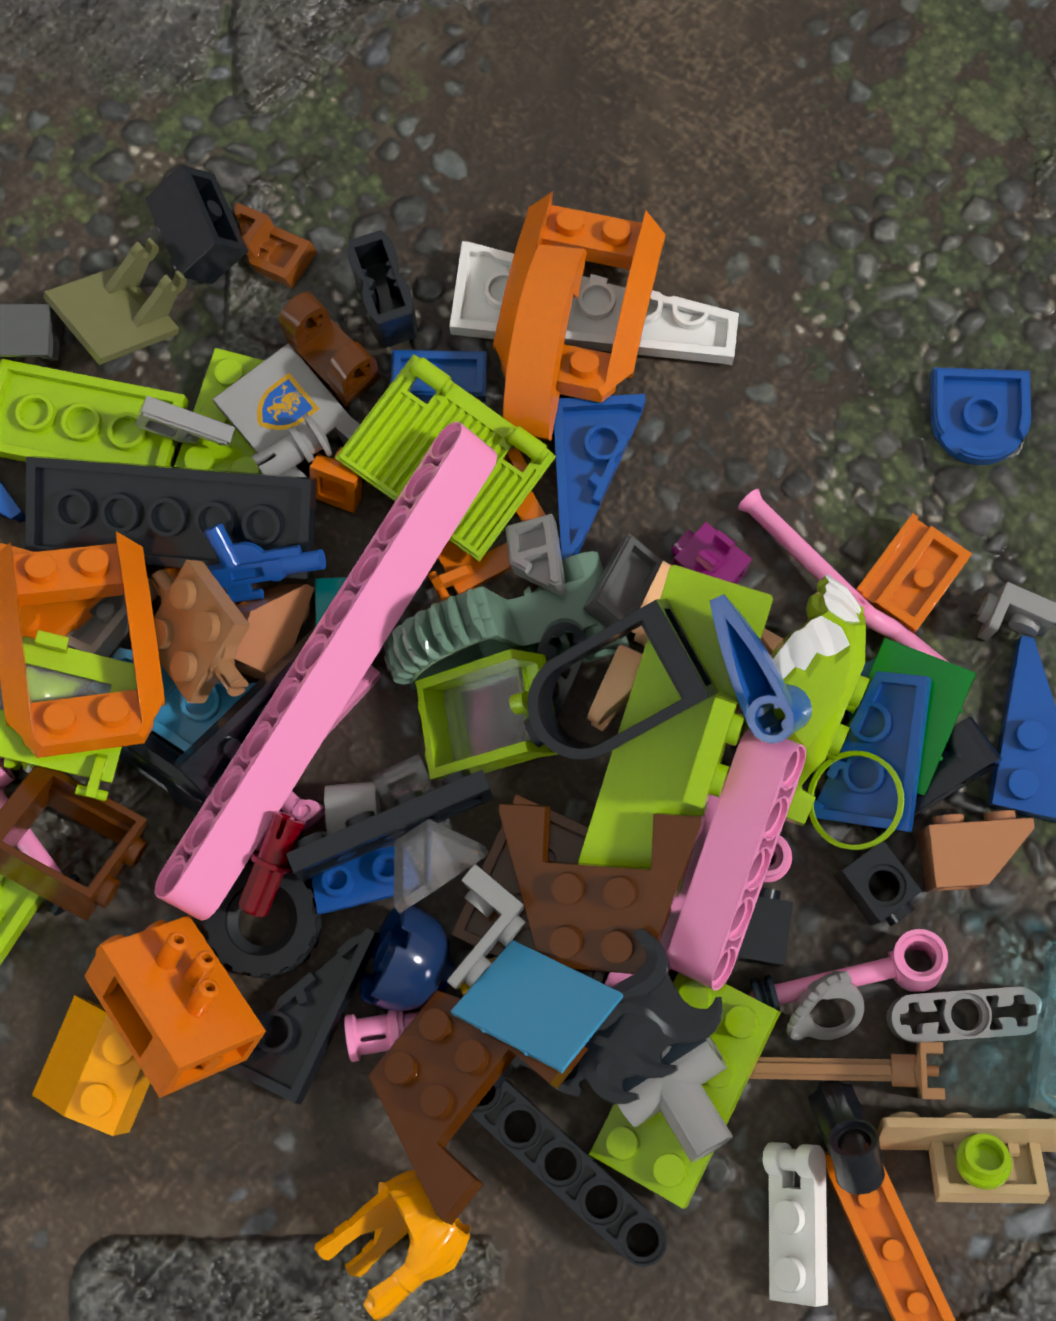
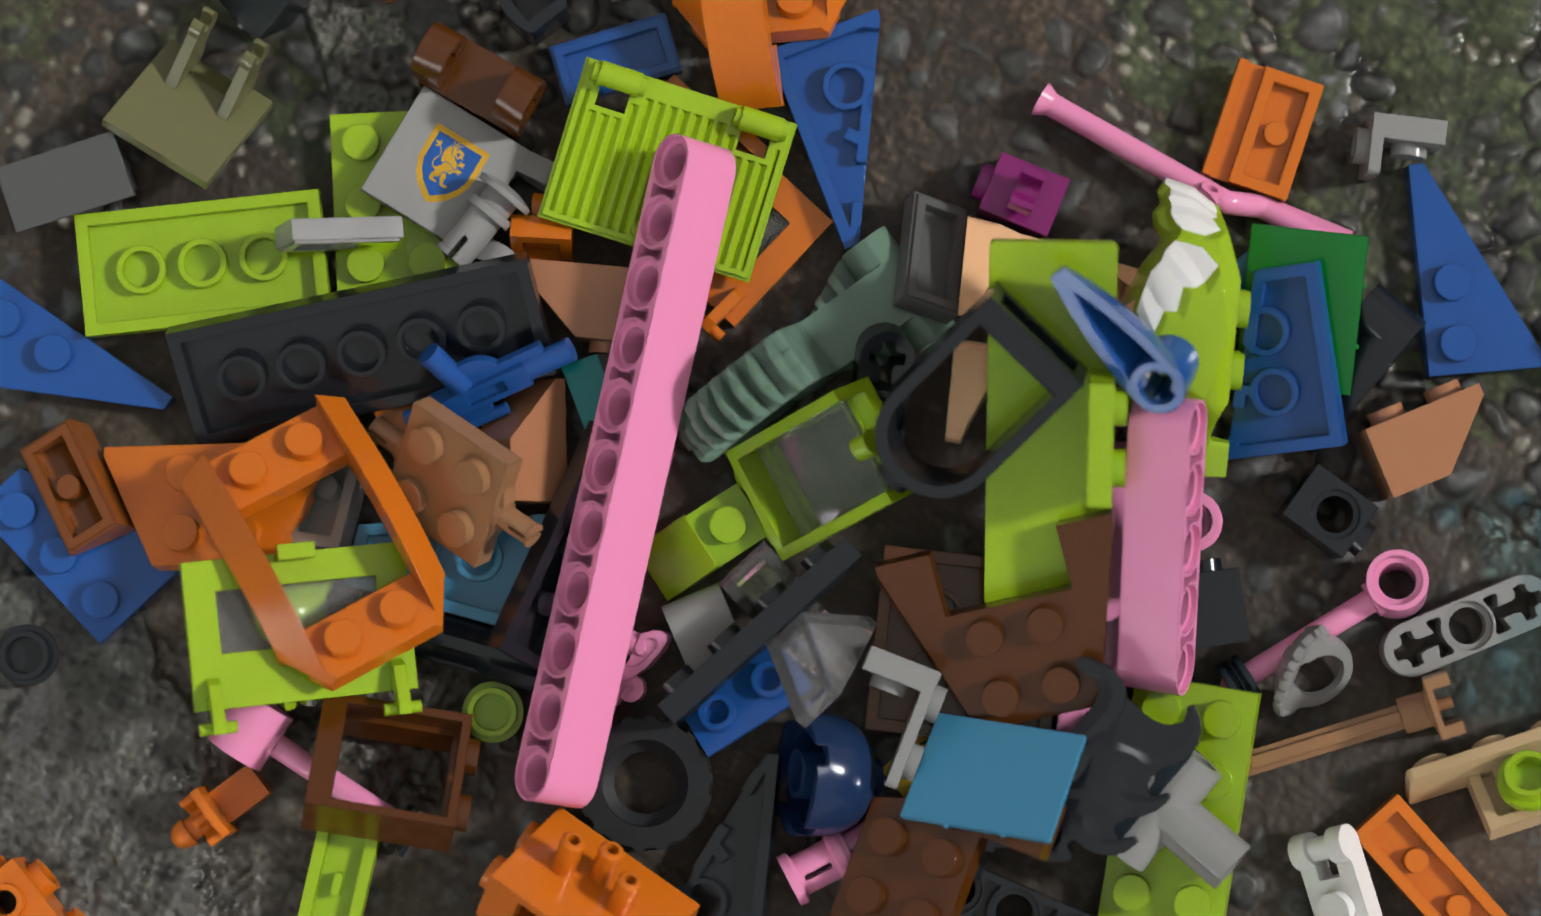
camera: 25 degrees left, 10 degrees up
dark red axle [239,811,305,917] -> none
light grey tile [505,514,567,596] -> none
lime piece [808,751,904,850] -> none
black piece [808,1080,885,1195] -> none
none -> lime plate [462,681,524,743]
none -> nougat slope [530,259,629,356]
none -> lime slope [647,483,765,601]

